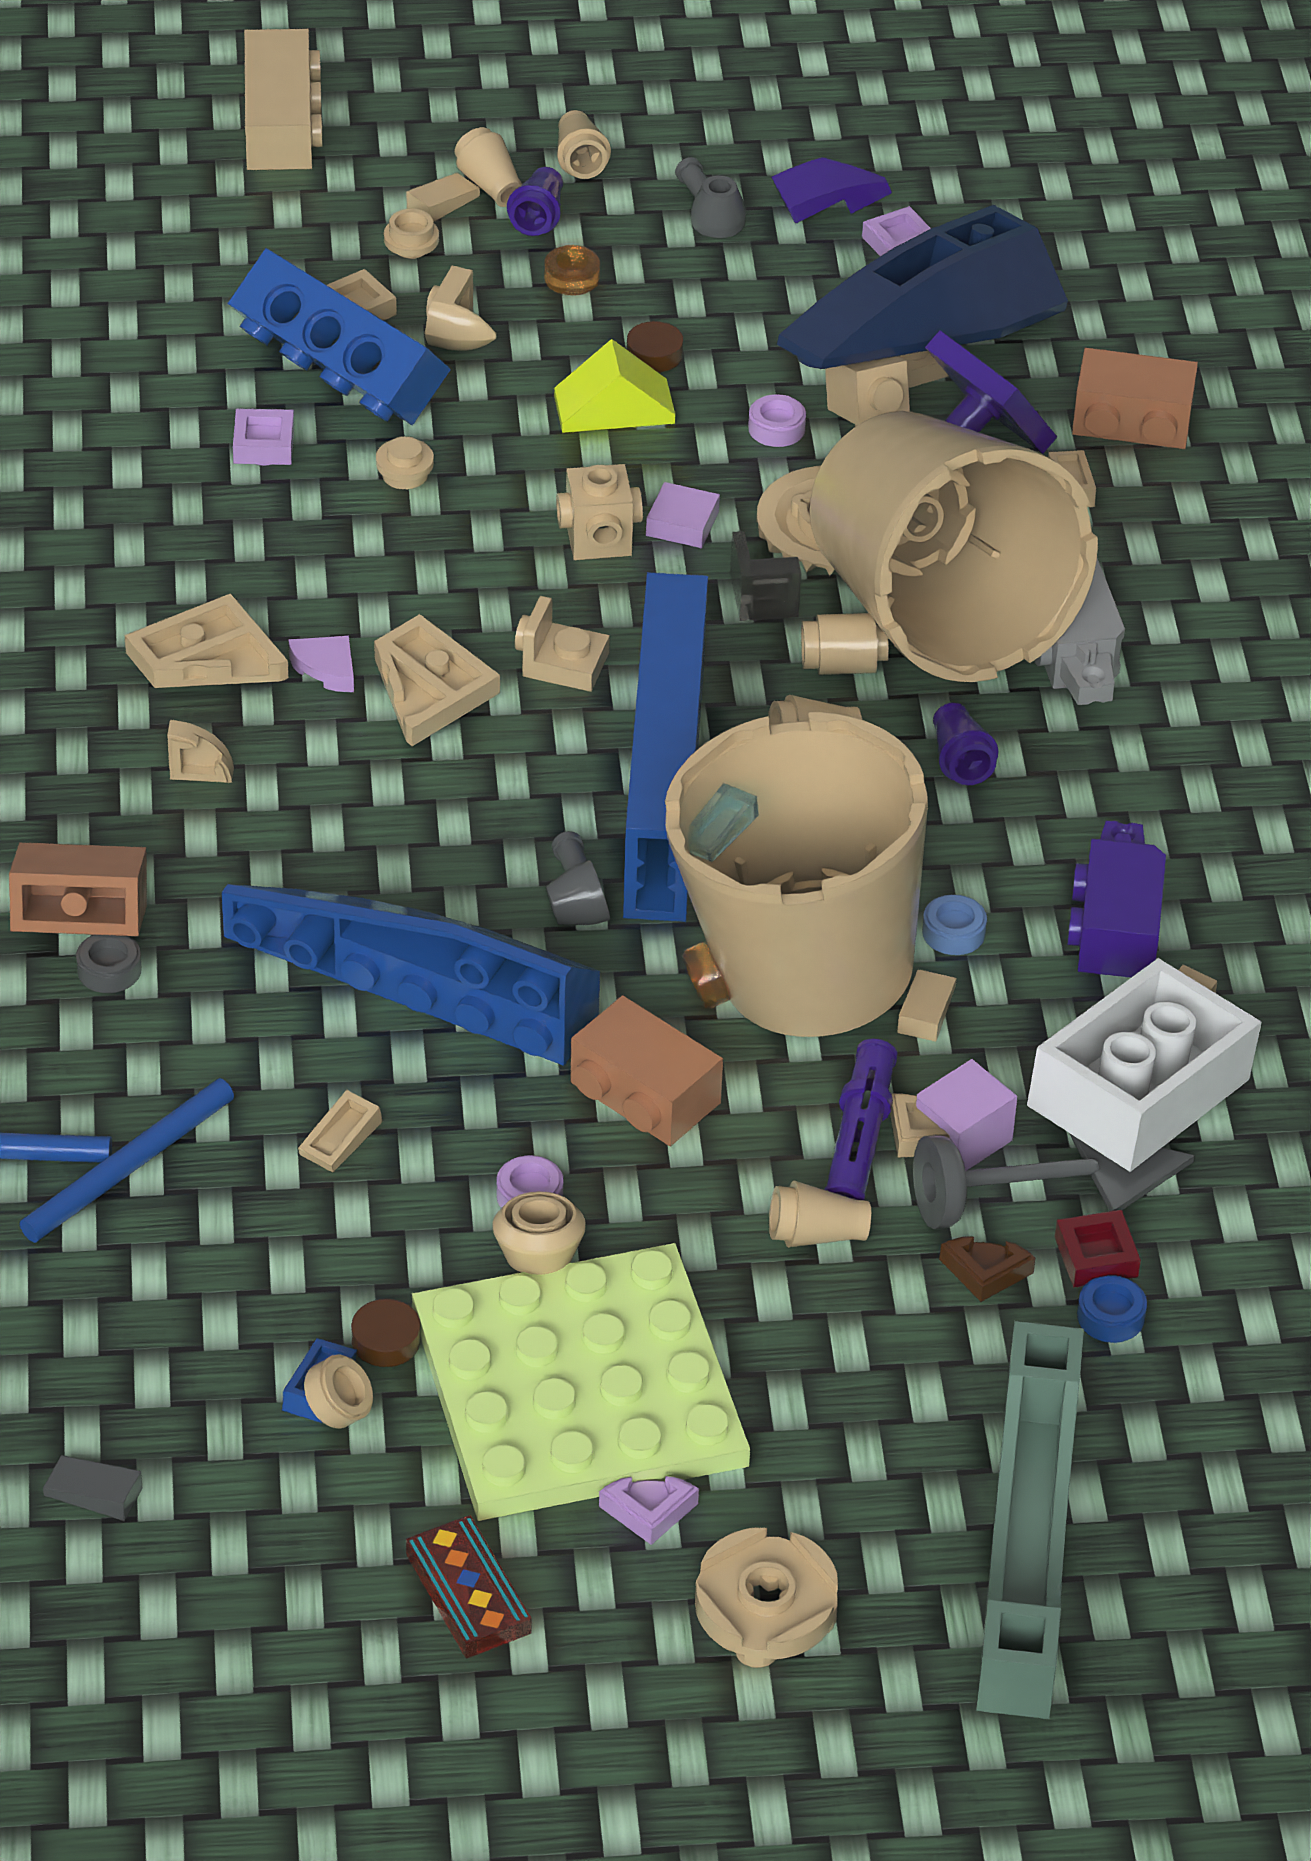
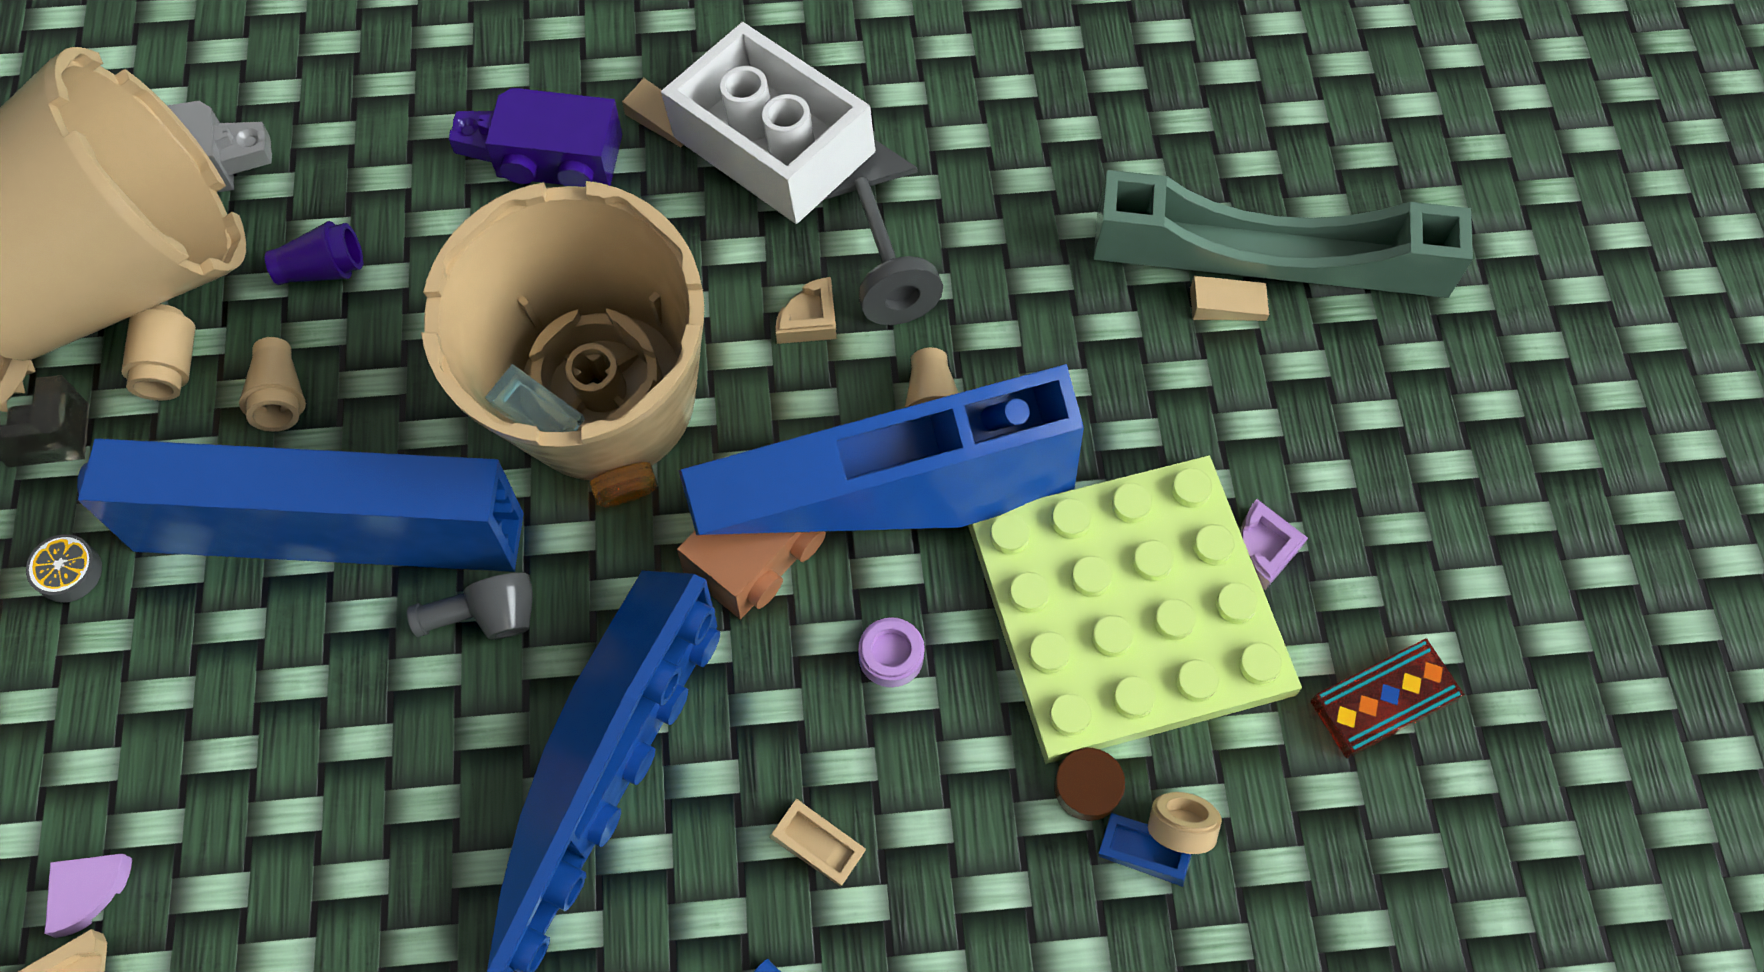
camera: 90 degrees left, 20 degrees up
tan wing [374,614,500,746] -> none
tan cone [493,1191,586,1275] -> none
tan bracket [515,596,610,692] -> none
tan plate [695,1528,838,1668] -> none
dark purple pin [824,1039,898,1200] -> none
lavender panel [916,1059,1017,1171] -> none
reddish brown tile [939,1236,1036,1302] -> none
dark red plate [1055,1210,1141,1288] -> none
blue tile [1077,1275,1147,1343] -> none
none -> dark grey tile [26,534,102,603]
none -> blue wedge [678,364,1084,535]
none -> tan piece [1190,276,1269,321]

